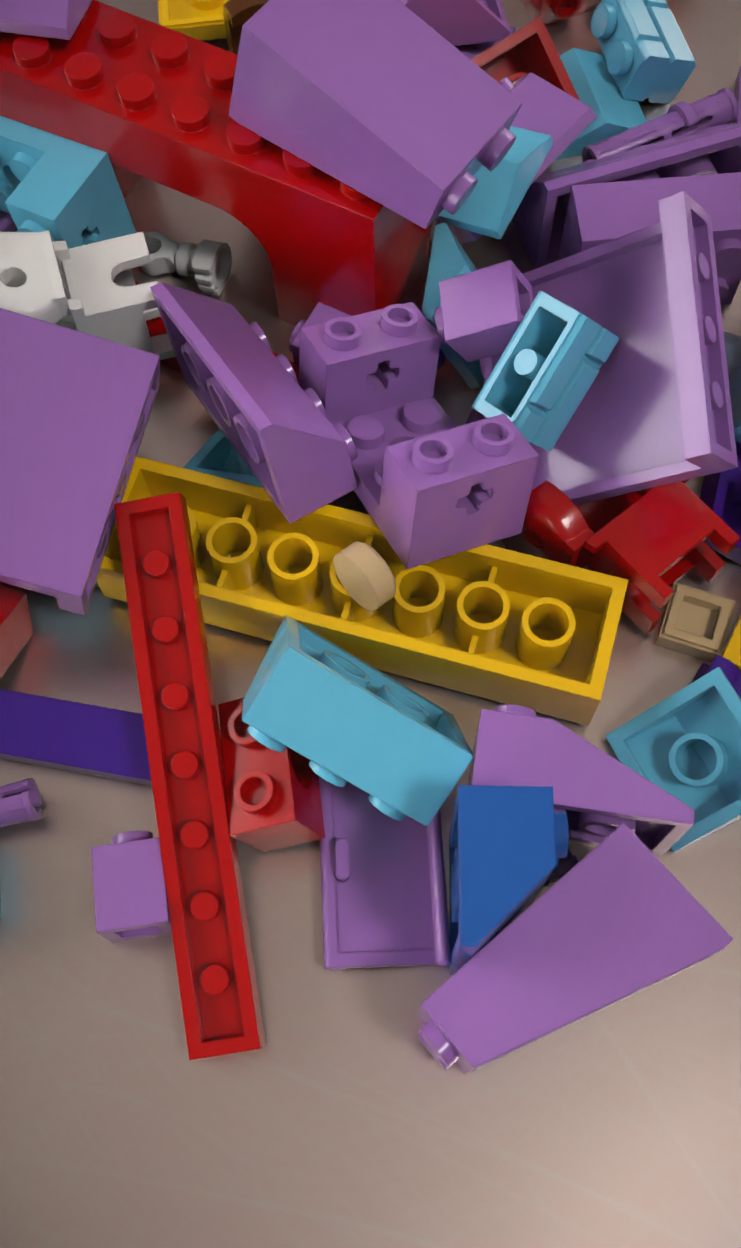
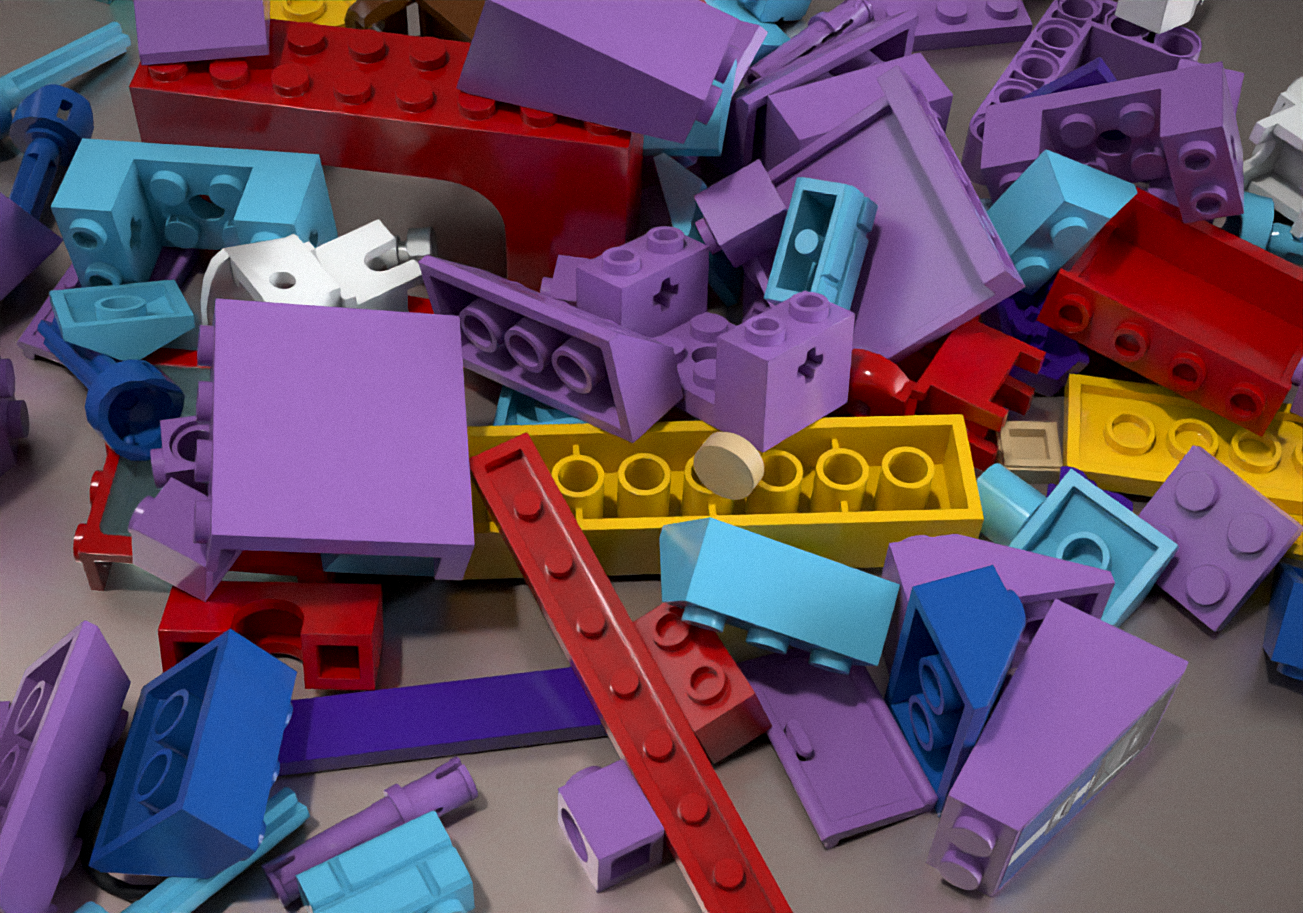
camera: 25 degrees left, 15 degrees down
none -> medium azure brick [976,463,1047,546]

